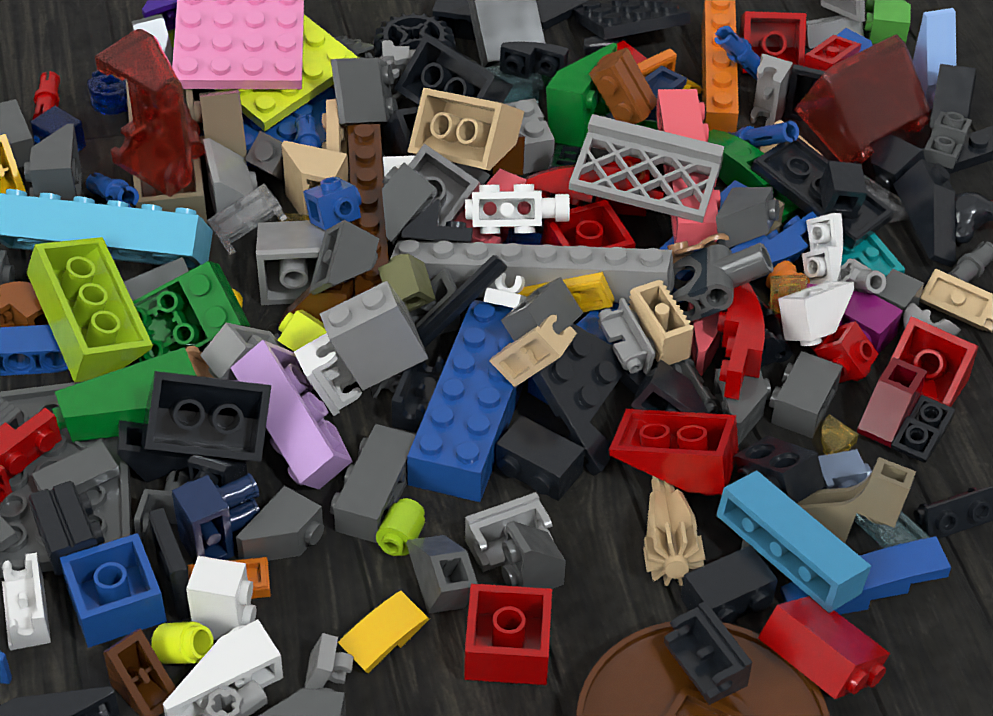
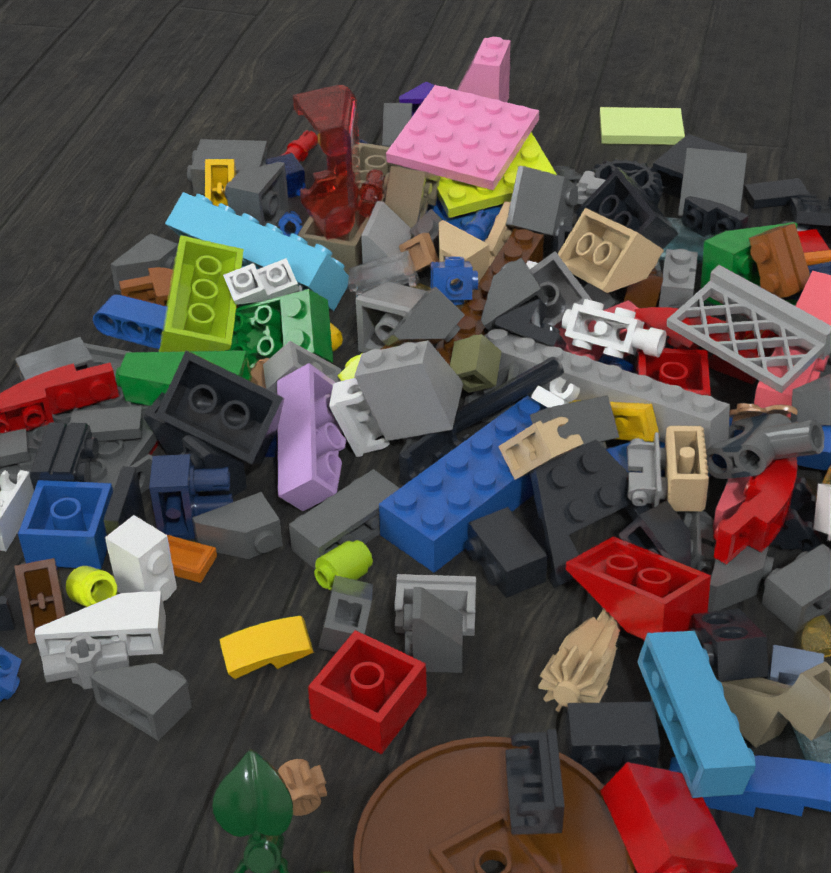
camera: 30 degrees right, 5 degrees down
light grey tile [304,633,354,689] -> none
none -> white slope [223,258,299,304]
none -> medium nougat plate [399,233,439,274]

